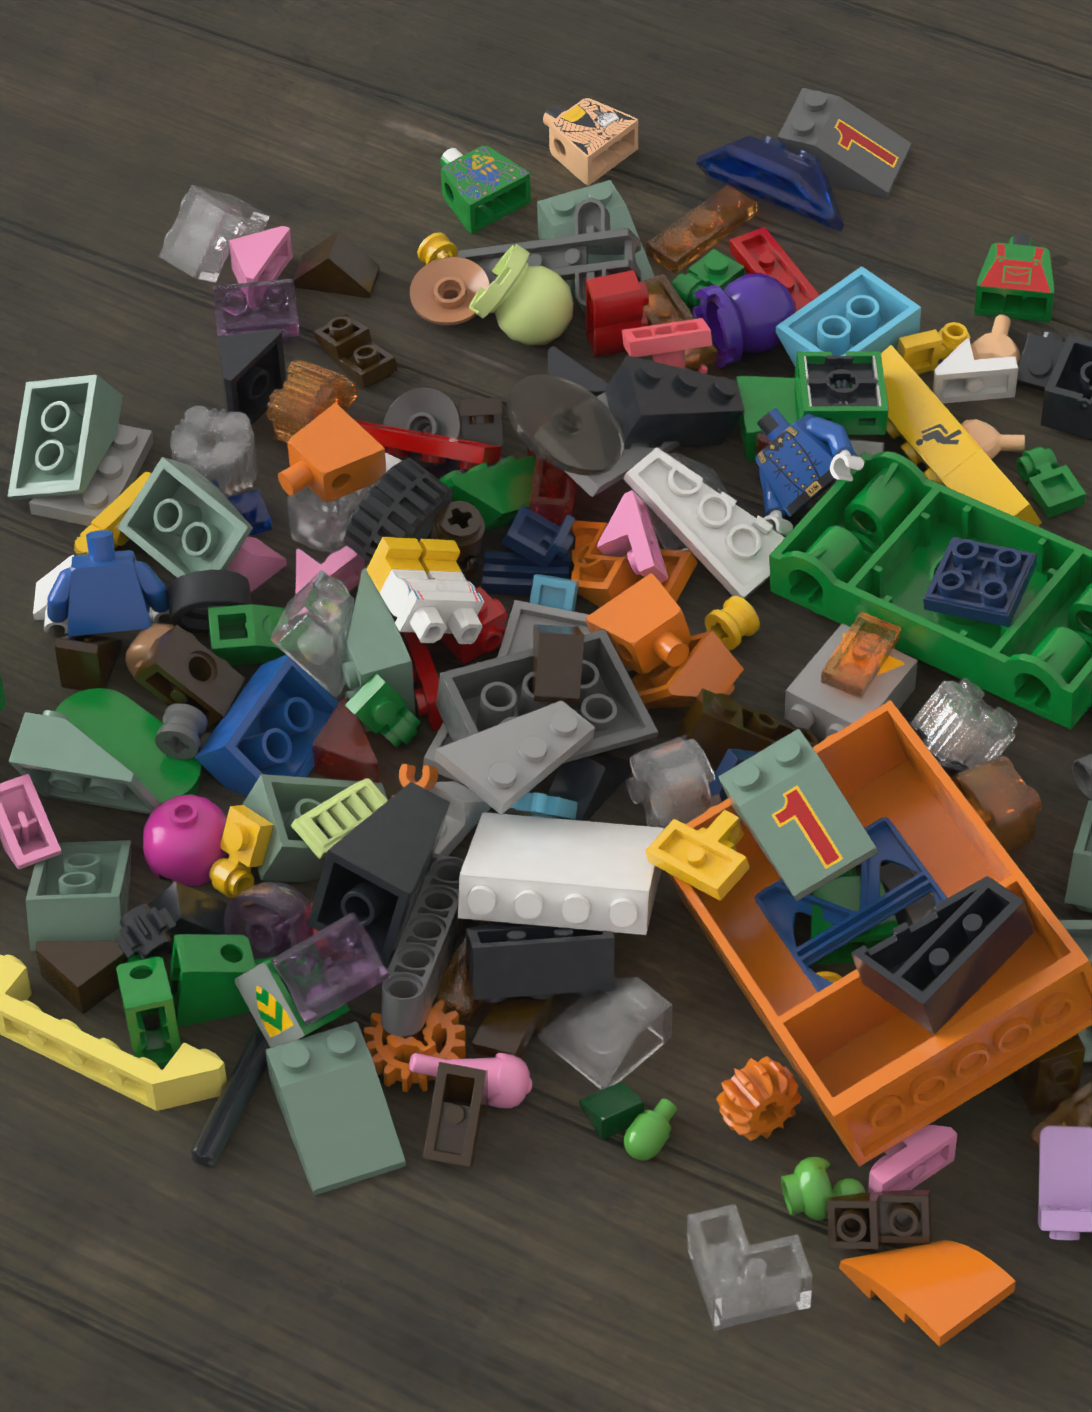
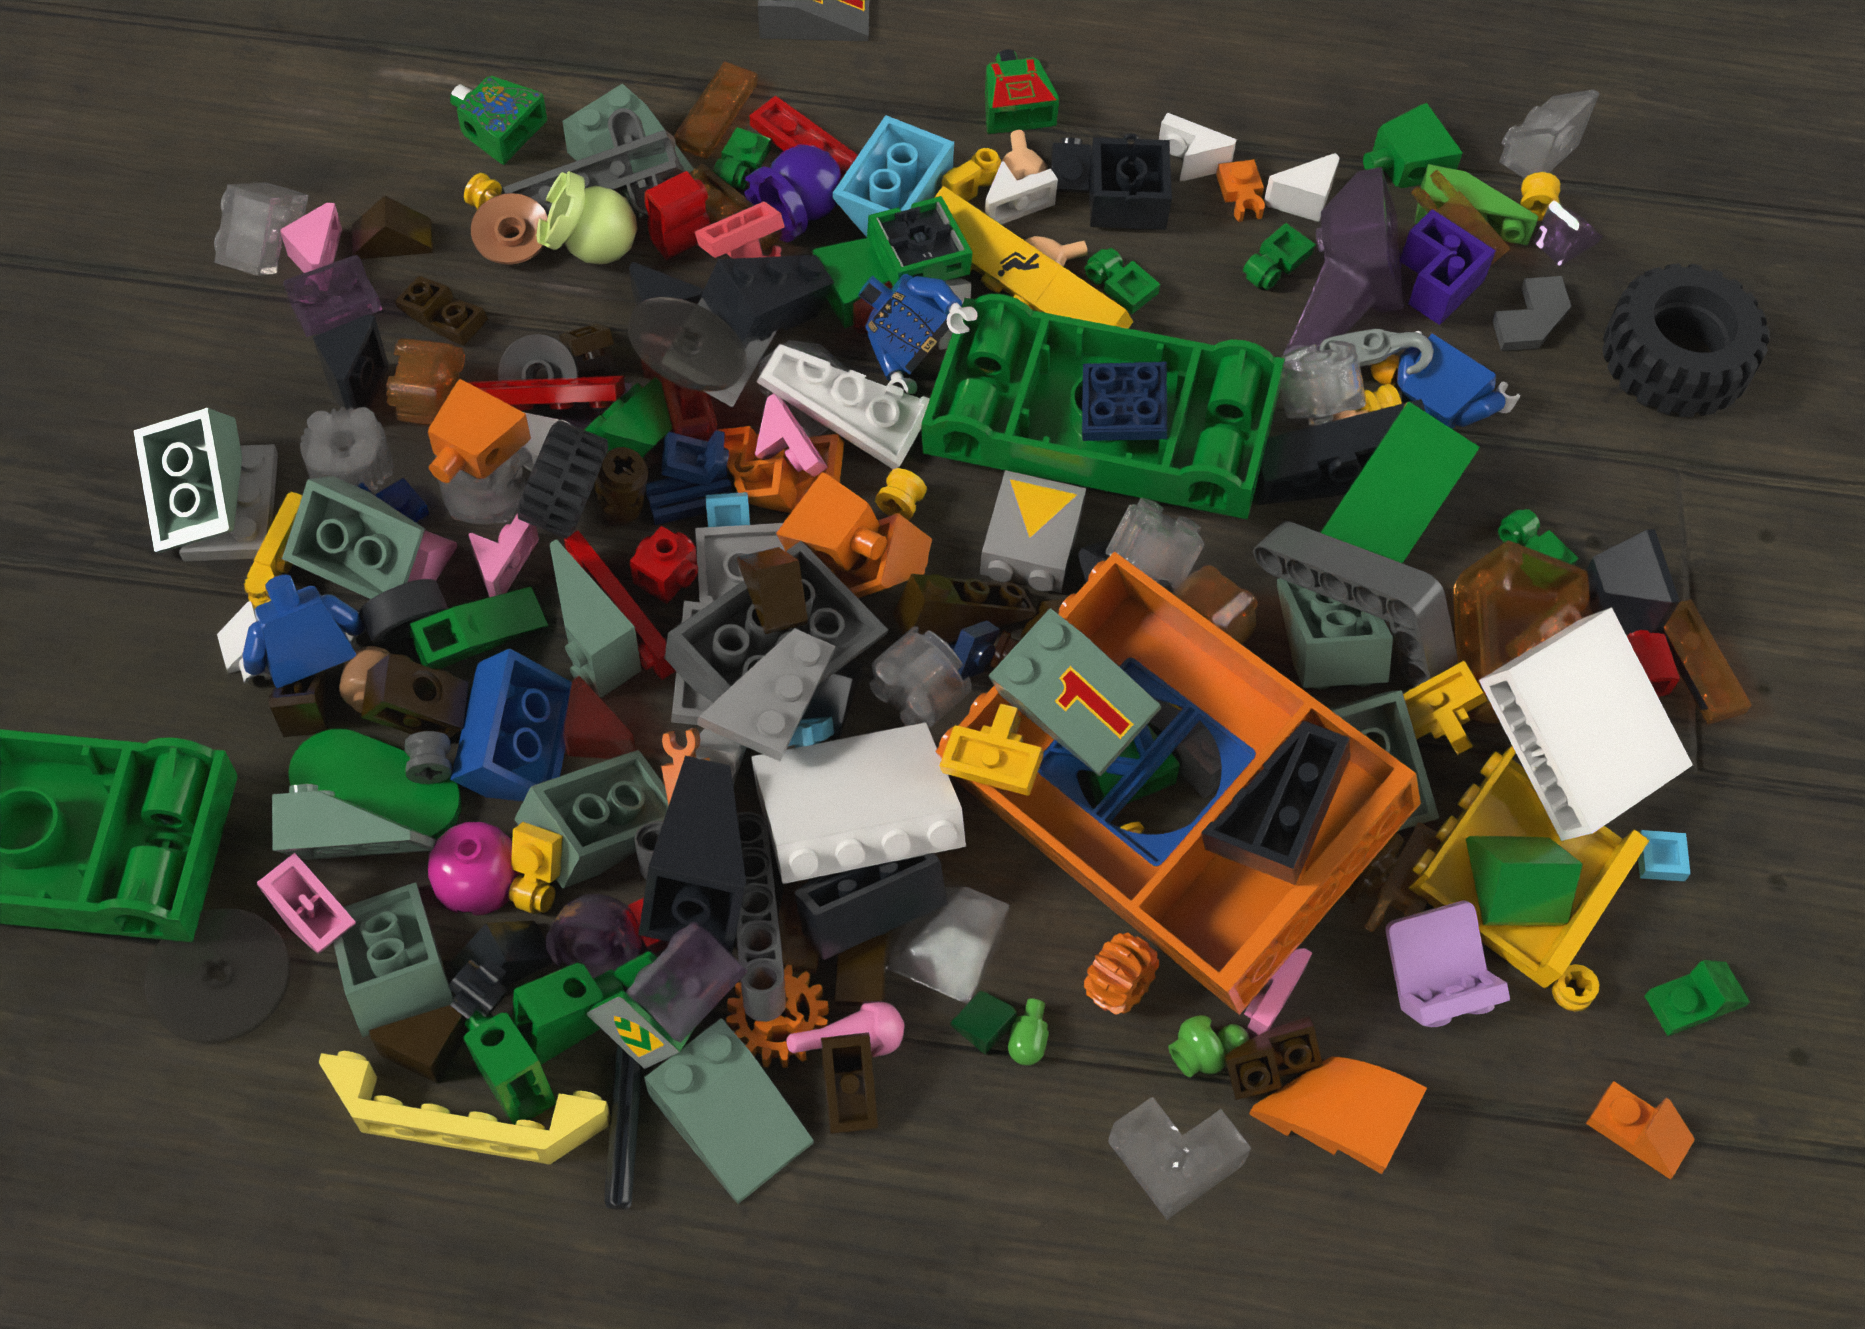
camera: 25 degrees left, 10 degrees up
clear slope [270,569,355,698] -> none
yellowish green slope [291,778,388,859] -> none
green plate [345,673,422,748] -> none
white hips [366,537,484,644] -> none
light nougat torso [543,98,638,186] -> none
clear blue wedge [696,135,844,232] -> none
clear orange plate [821,612,901,698] -> none

